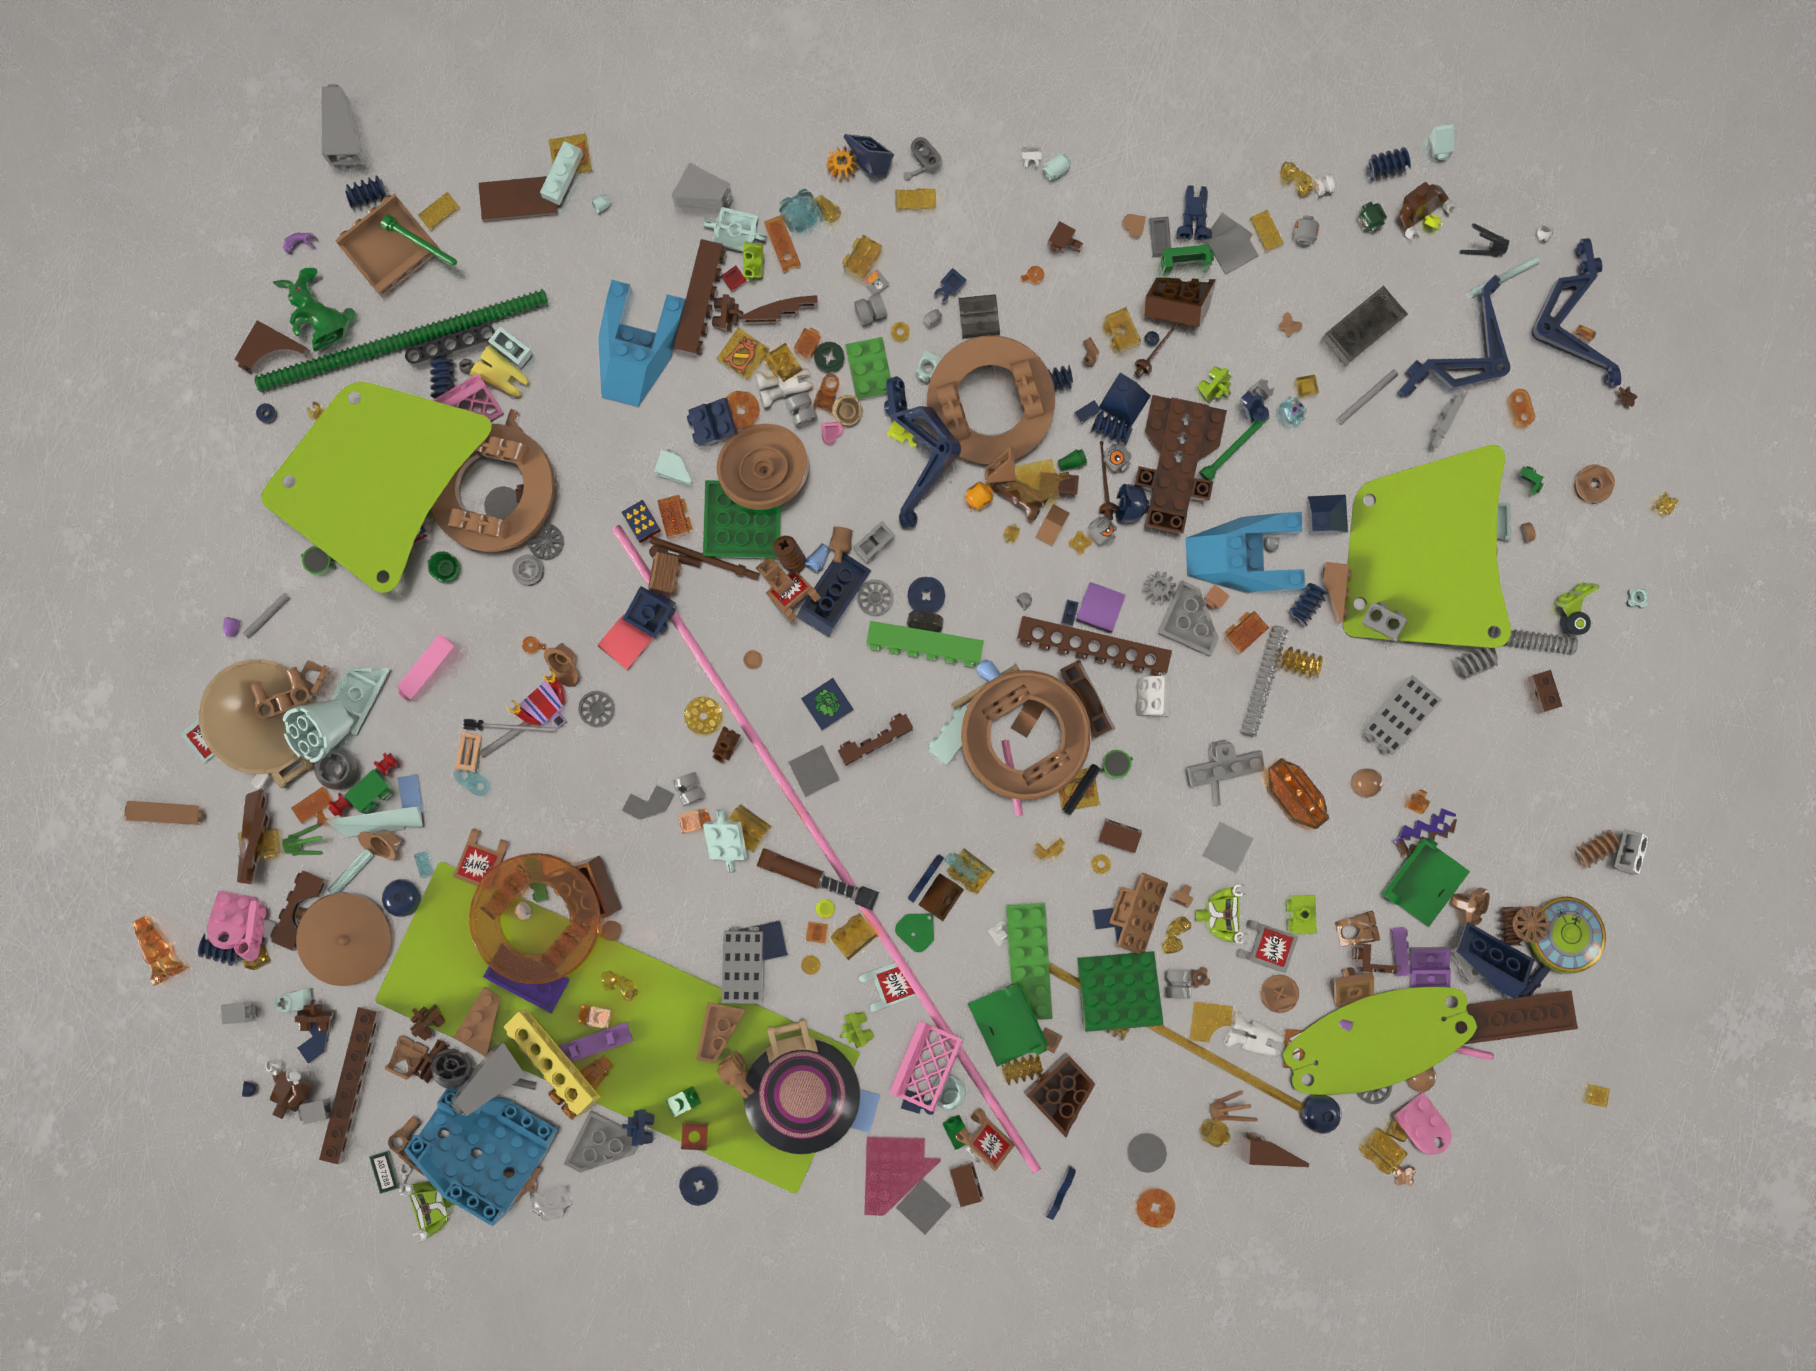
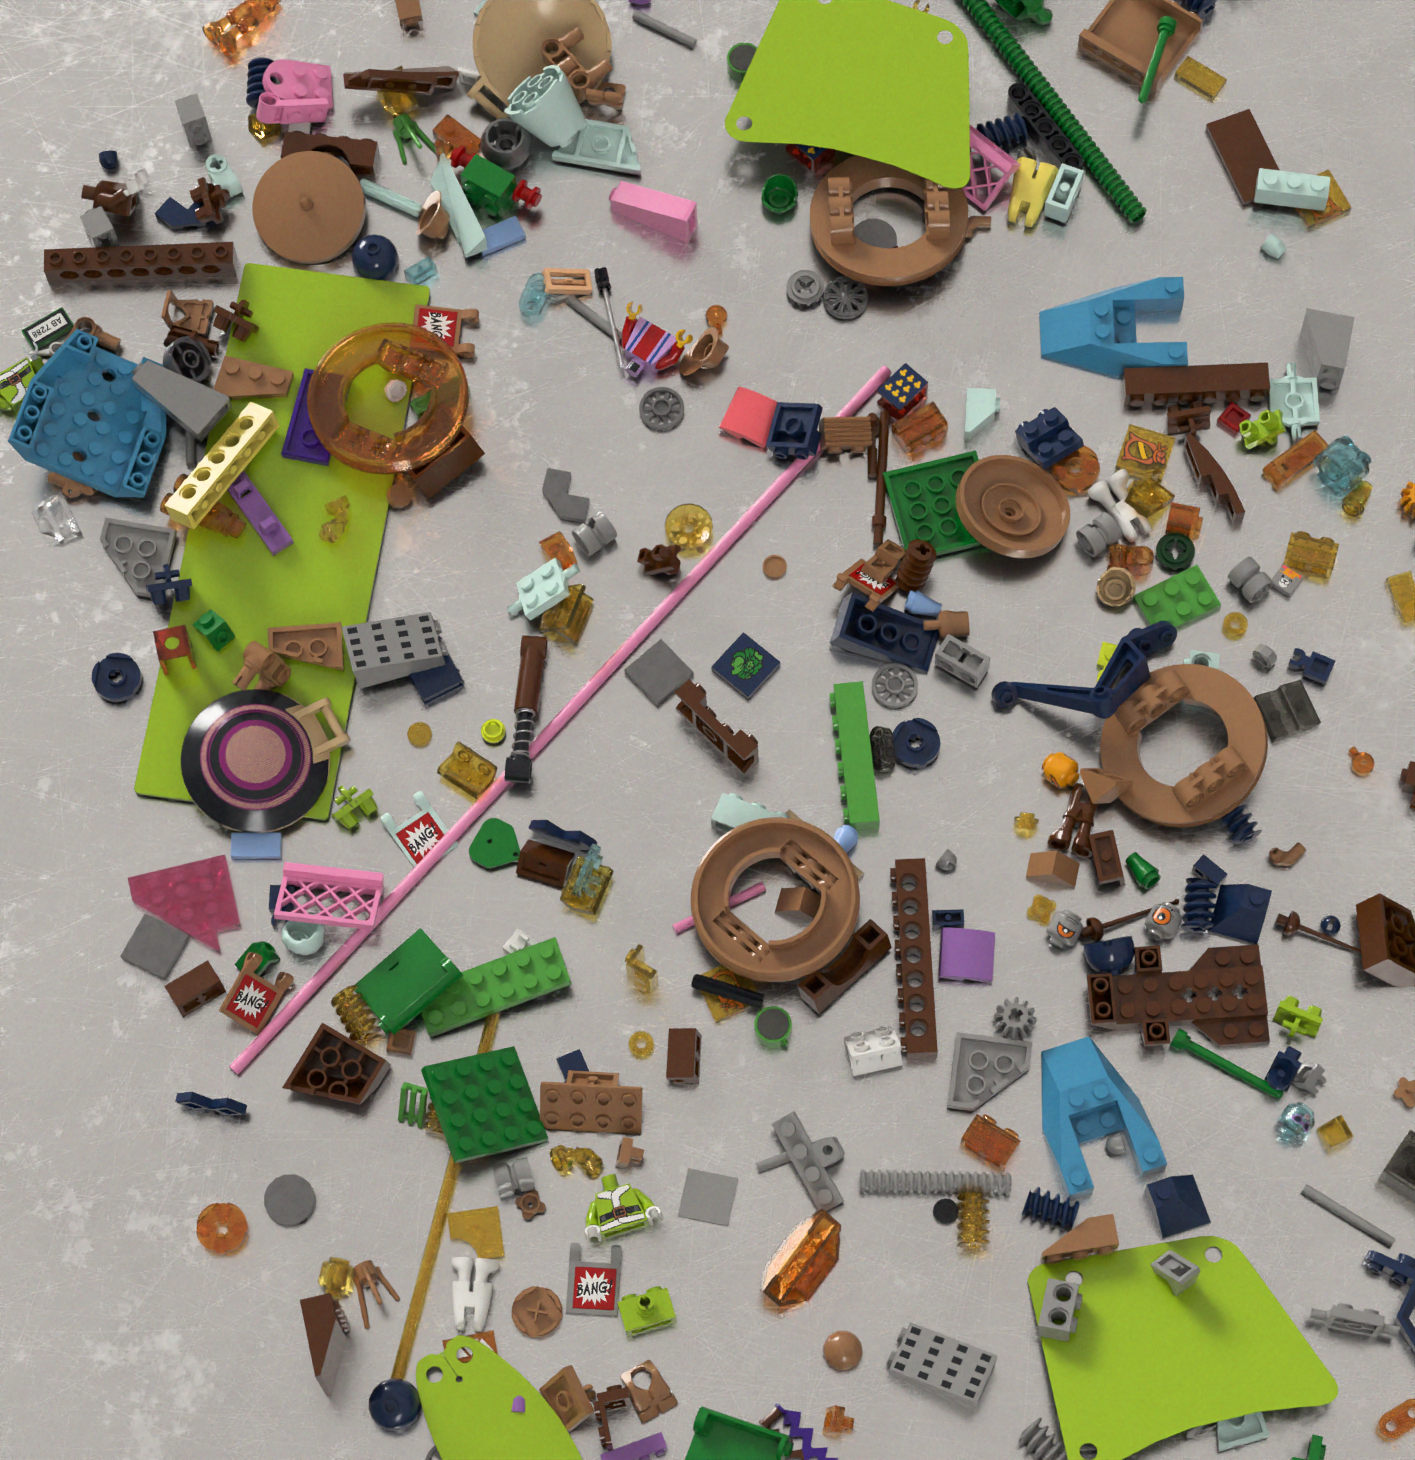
camera: 80 degrees right, 15 degrees down
clear orange bracket [579,1004,611,1029] -> none
clear orange tile [806,922,828,943] -> none
bright pink tile [821,422,844,445] -> none
clear yellow plate [1005,459,1070,504] -> none
clear yellow brick [1103,307,1142,354] -> none
nougat plate [1204,584,1230,610] -> none
none -> bright green tile [398,1082,428,1128]
none -> black piece [933,1199,959,1225]
none -> light grey slope [1150,1250,1200,1296]

